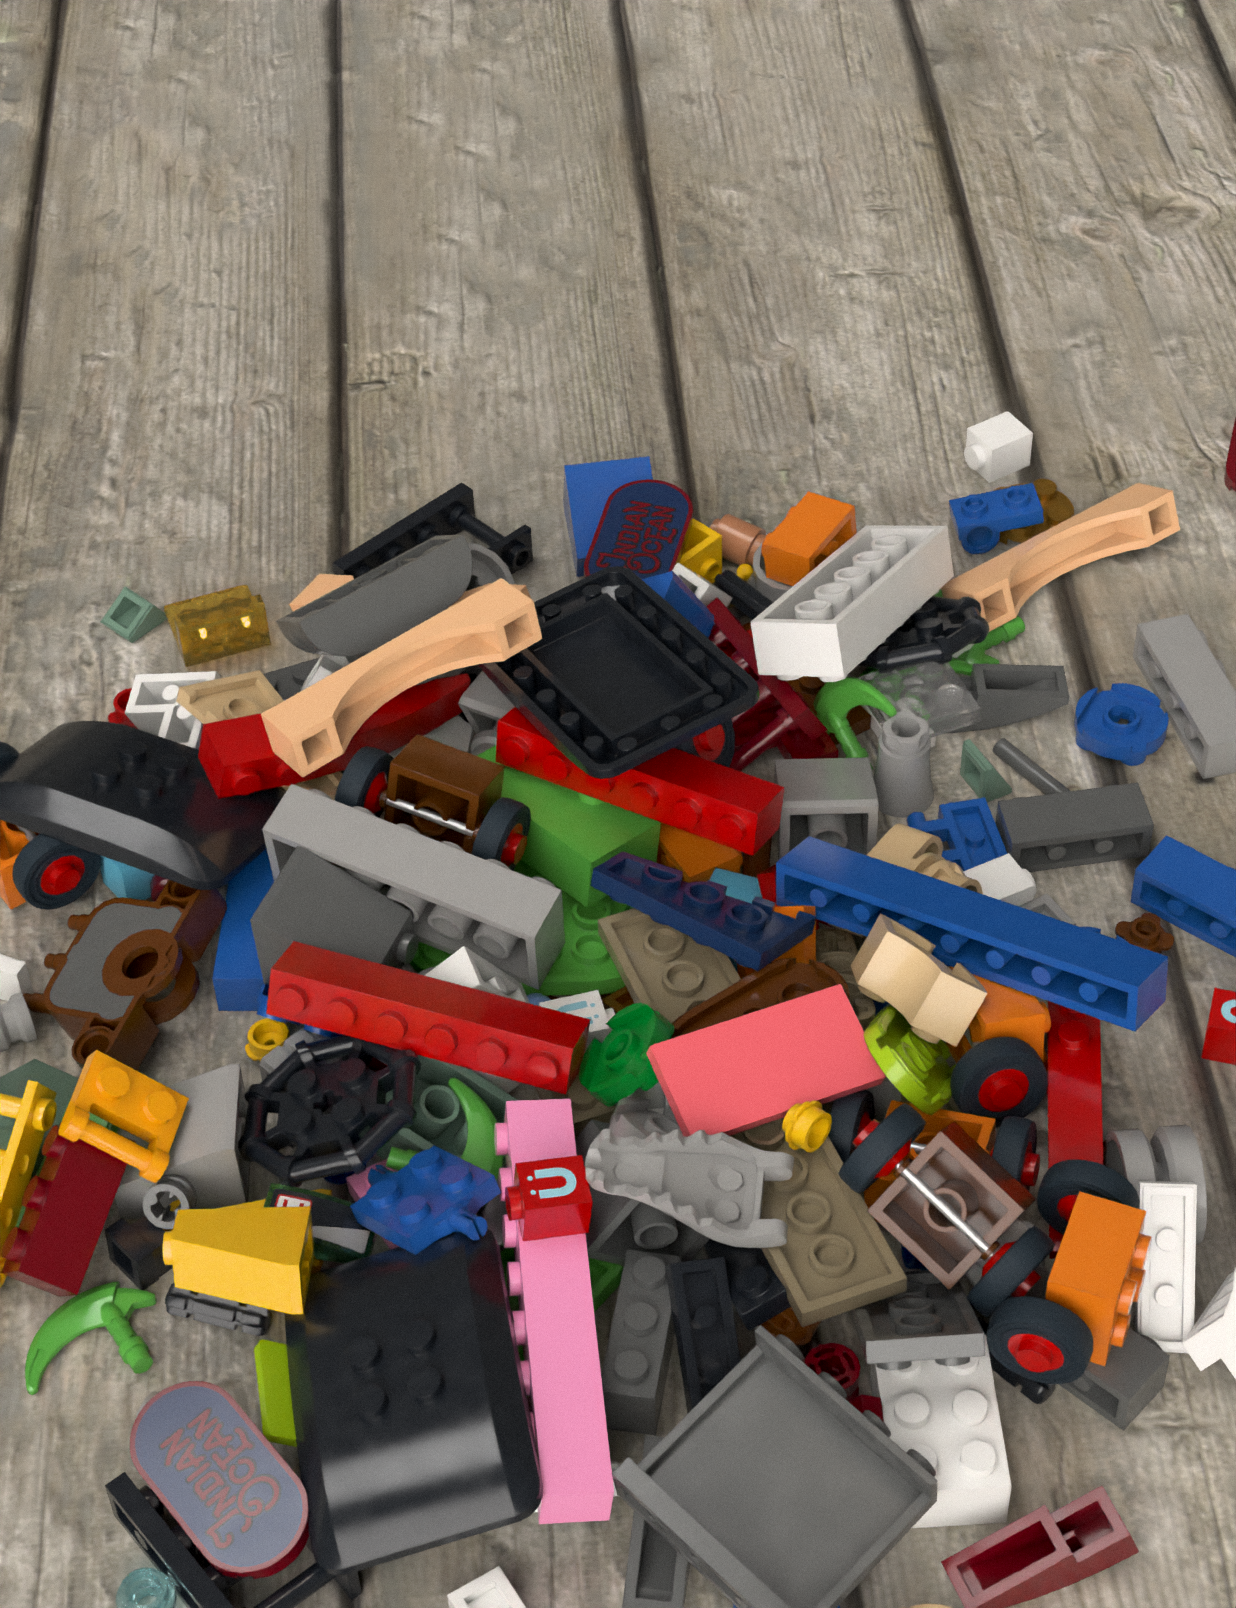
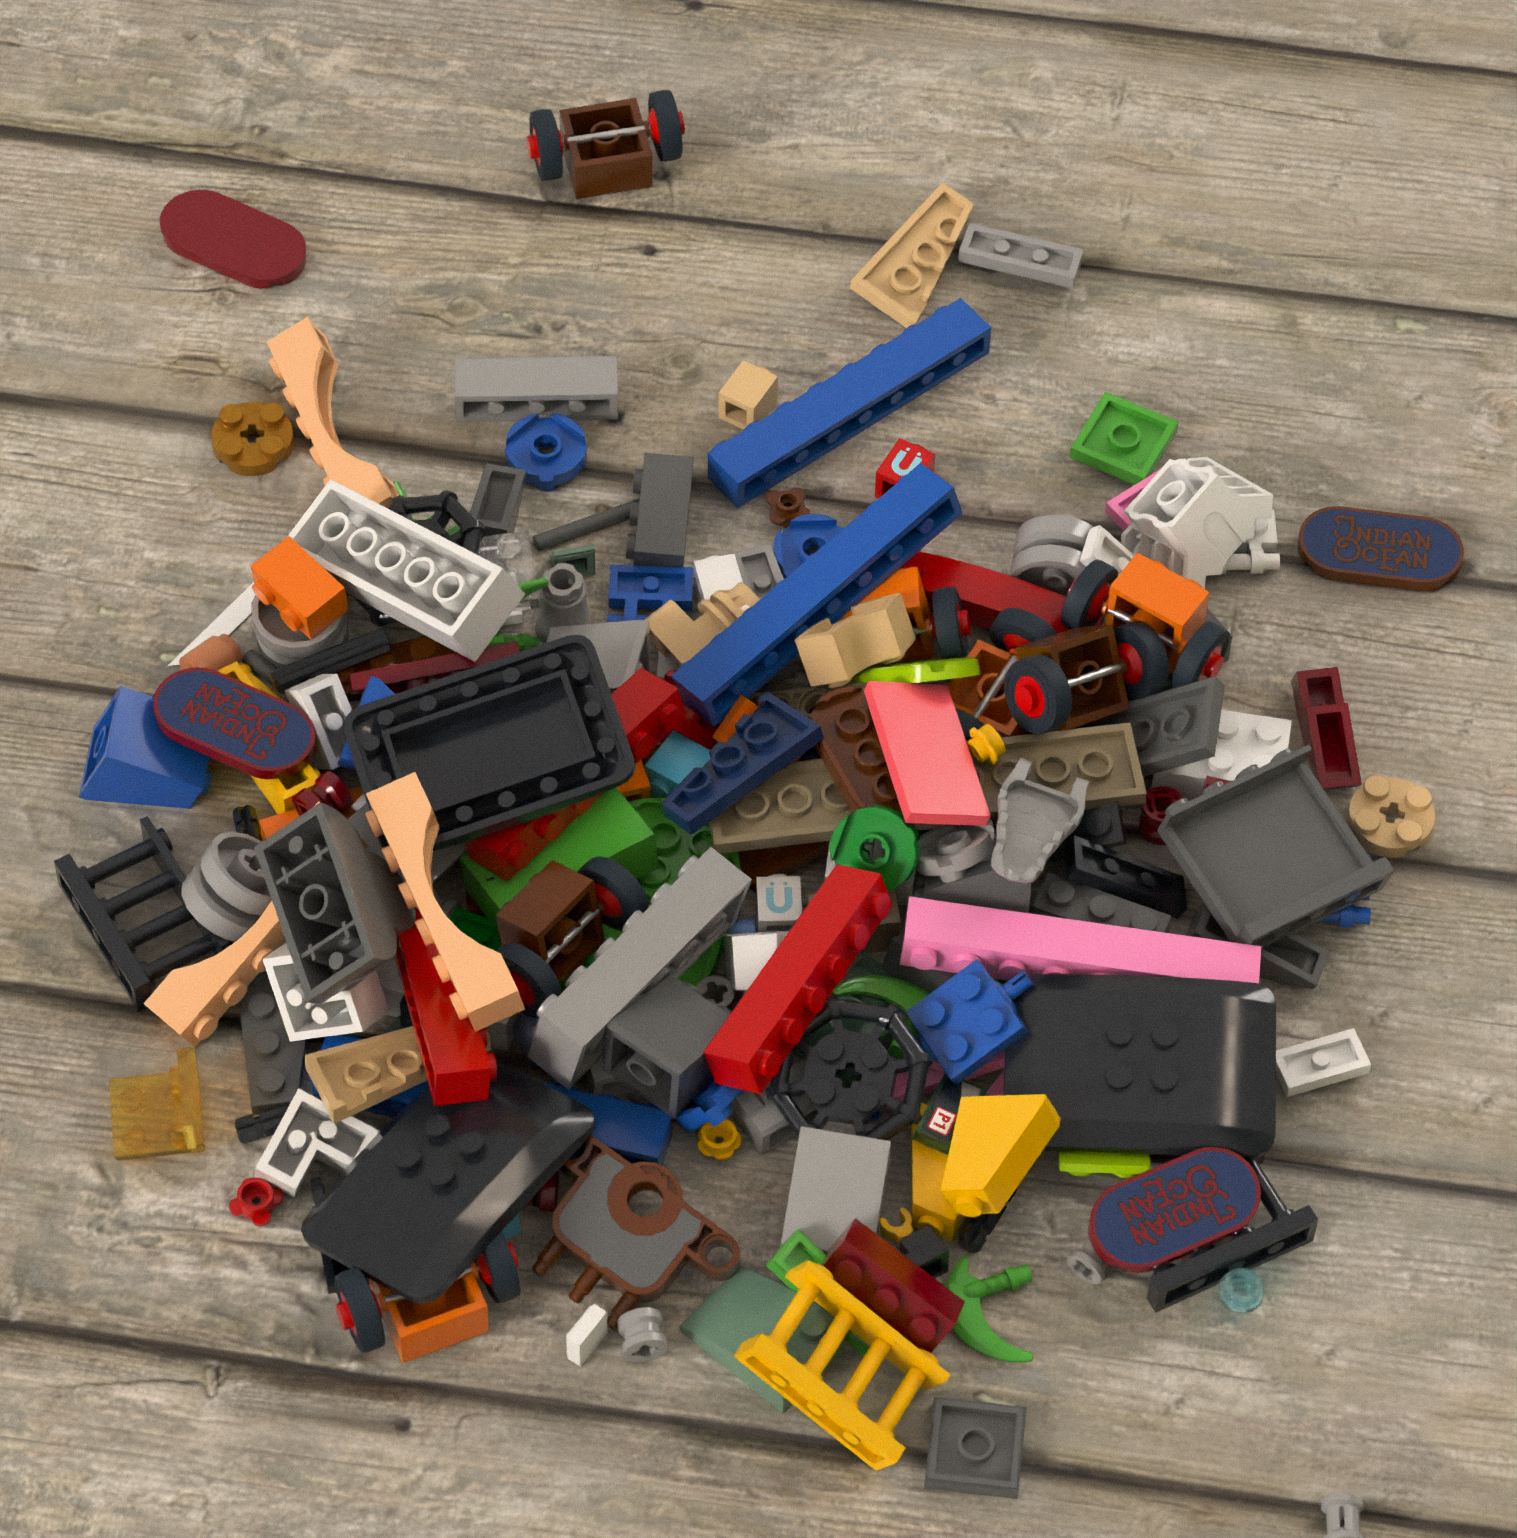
camera: 80 degrees left, 10 degrees up
light orange plate [58,1050,189,1183] -> none
sand green slope [100,587,168,643] -> none
dark grey bush [142,1174,197,1229] -> none
red brick [505,1155,593,1241] -> none
blue plate [949,483,1044,554] -> none
white brick [964,411,1033,483] -> none

